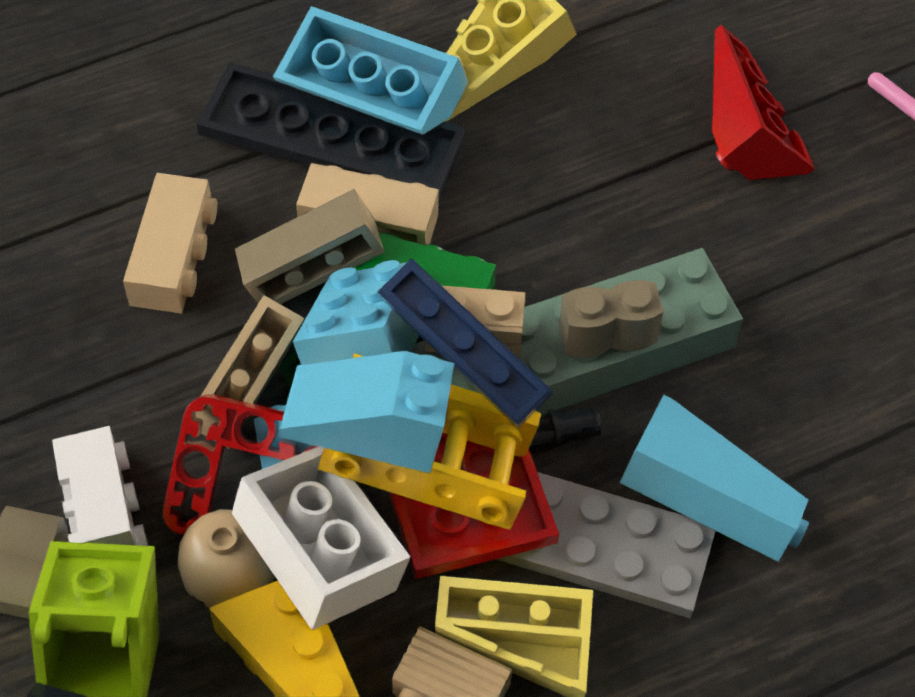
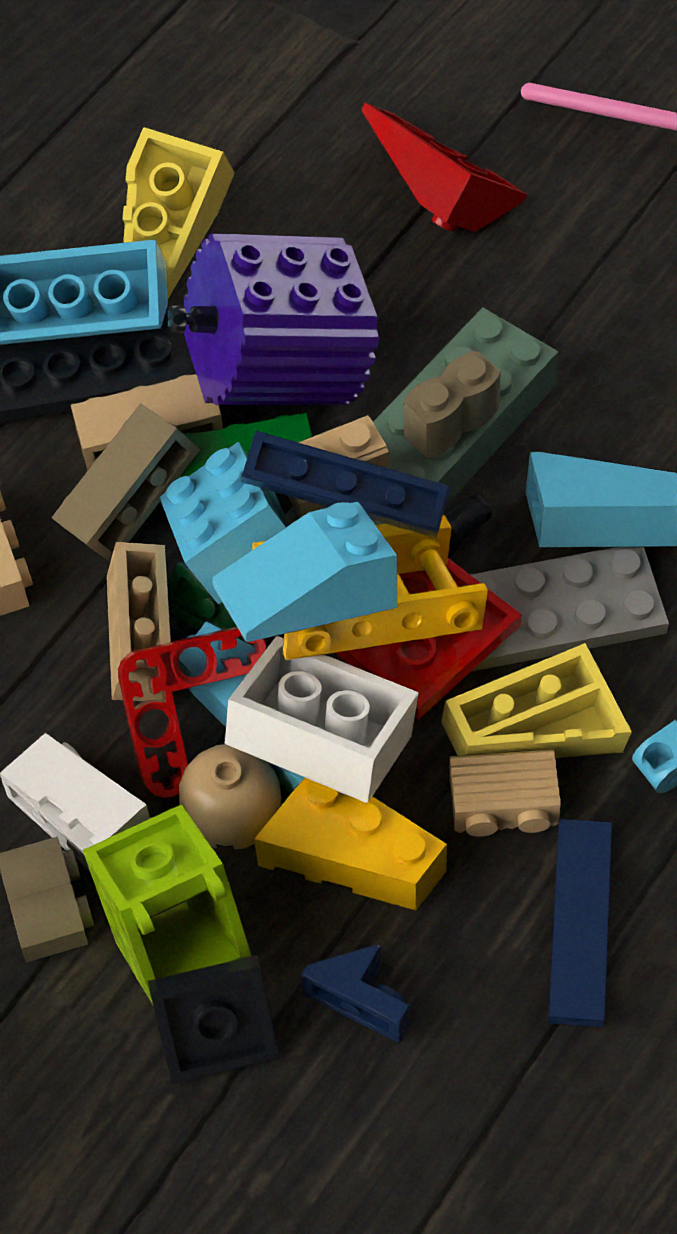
camera: 25 degrees left, 0 degrees up
none -> dark purple piece [168,233,379,405]

